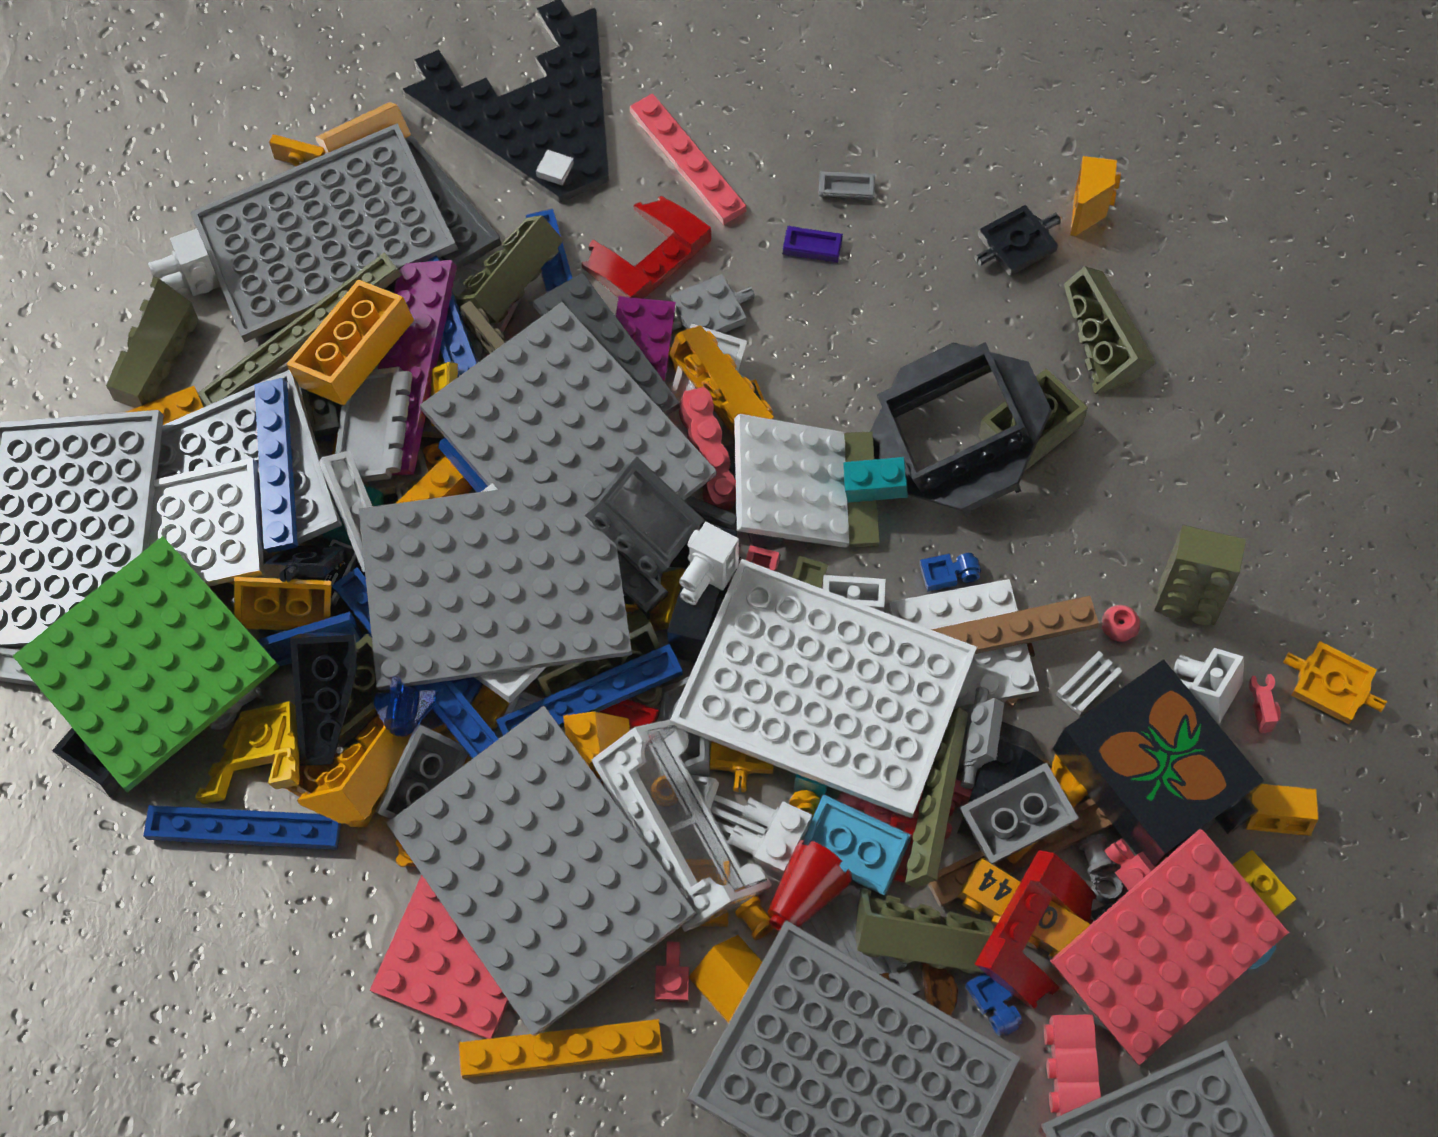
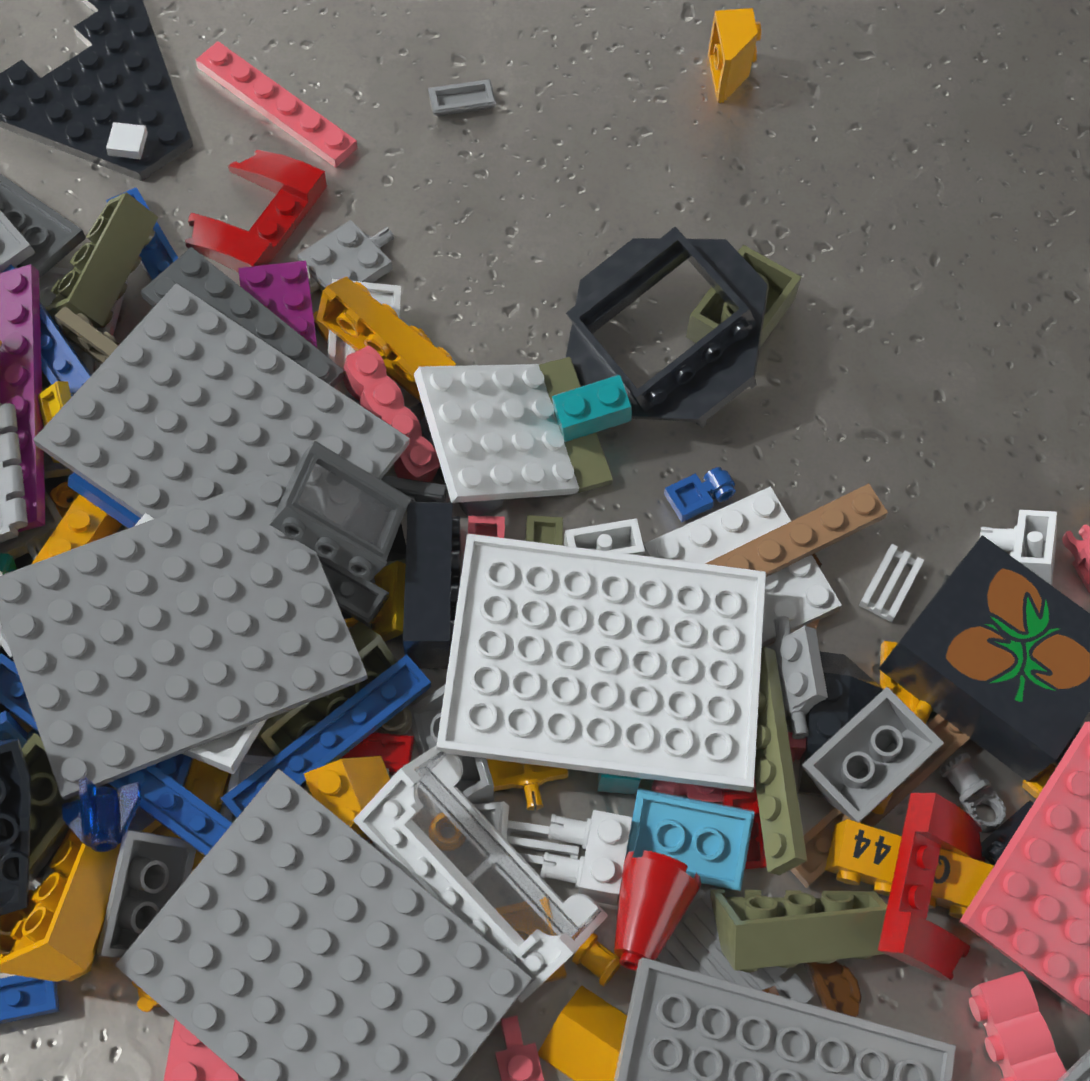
camera: 20 degrees left, 0 degrees up
white brick [679,521,739,605] -> none
dark purple tile [782,226,843,263] -> none
light orange plate [789,790,821,817] -> none
blue plate [965,973,1023,1036] -> none
black plate [974,204,1061,276] -> none
olive wedge [1064,266,1156,394] -> none
coral plate [1102,605,1140,642] -> none
coral plate [1105,838,1155,890] -> none
olive brick [1154,525,1246,625] -> none

